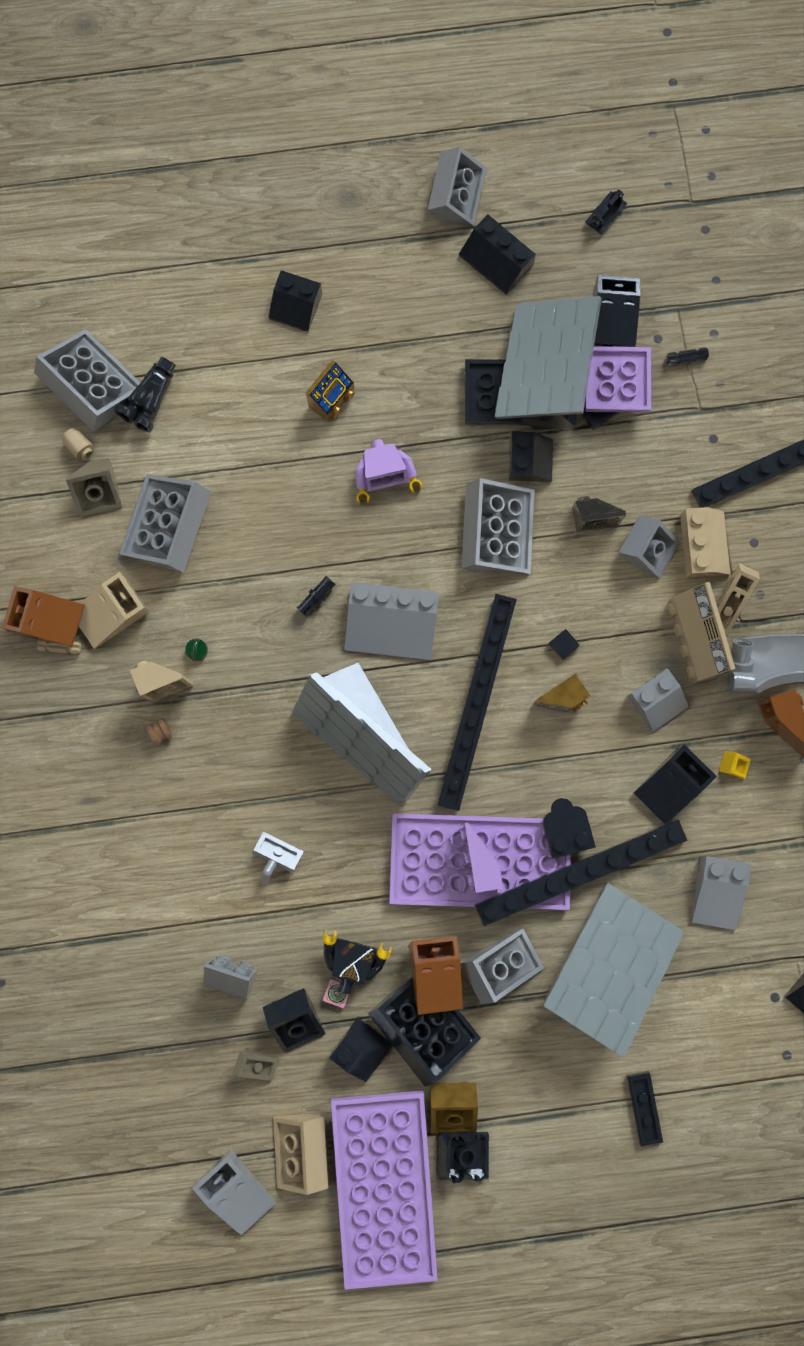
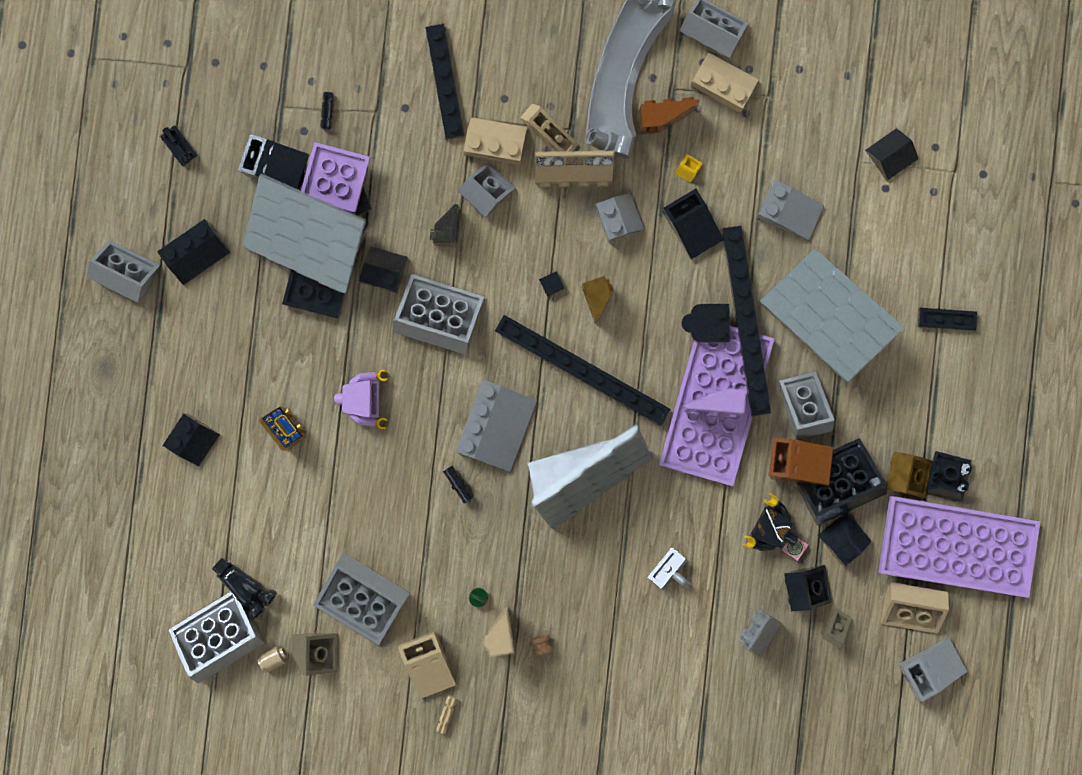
camera: 75 degrees left, 5 degrees up
dark orange slope [2,586,85,647] -> none

